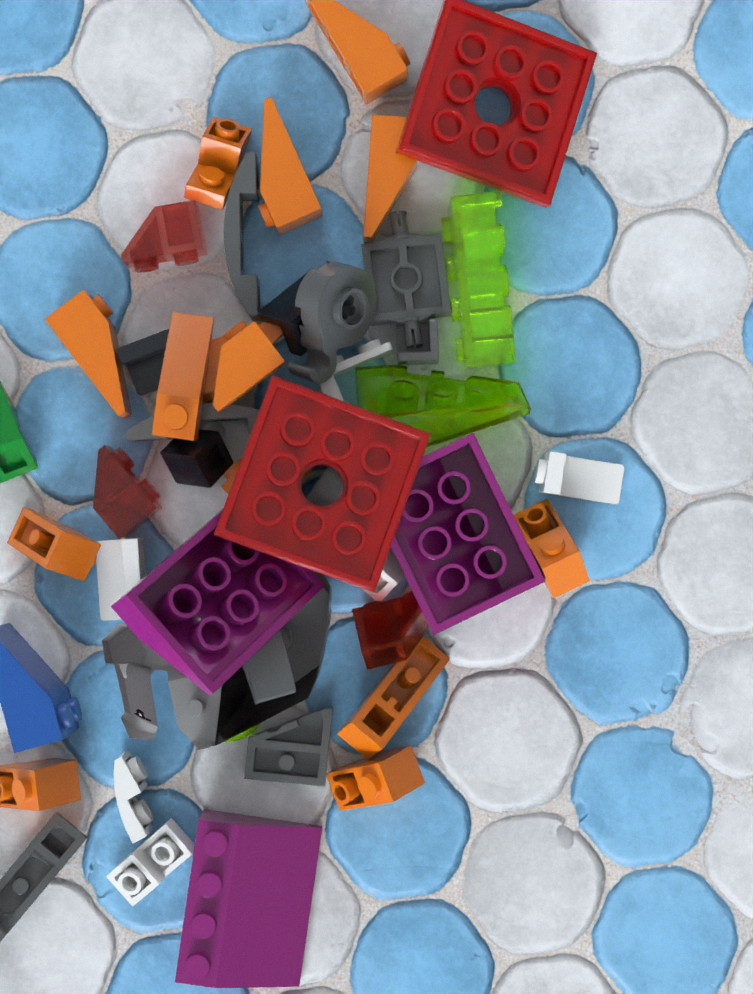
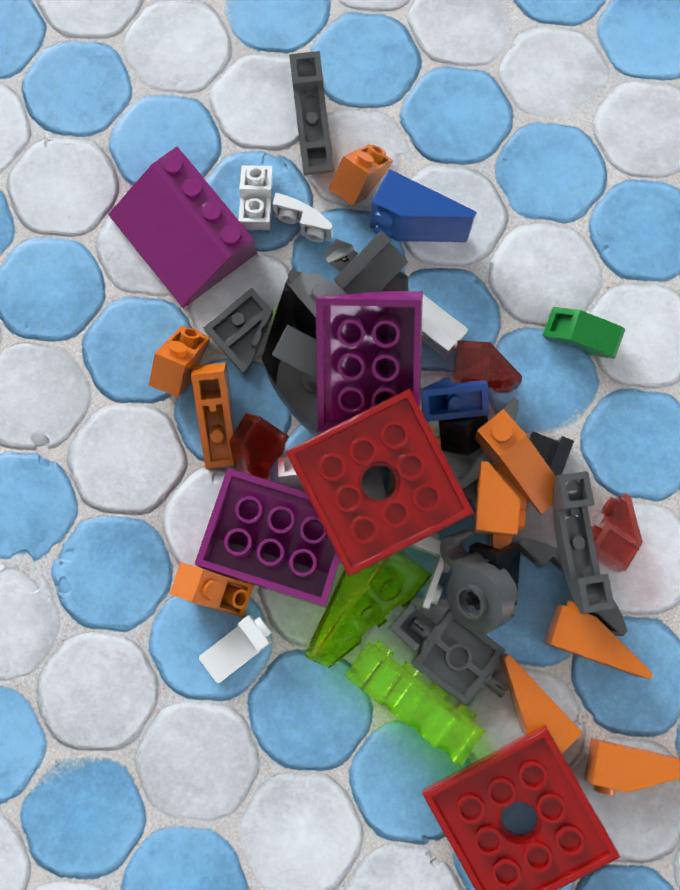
camera: 135 degrees right, 10 degrees down
orange slope [7,507,101,581] -> none
orange slope [45,289,132,419] -> none
orange slope [184,117,252,210] -> none
none -> dark grey panel [334,230,408,294]
none -> blue slope [421,377,489,422]
none -> dark grey slope [553,471,615,614]

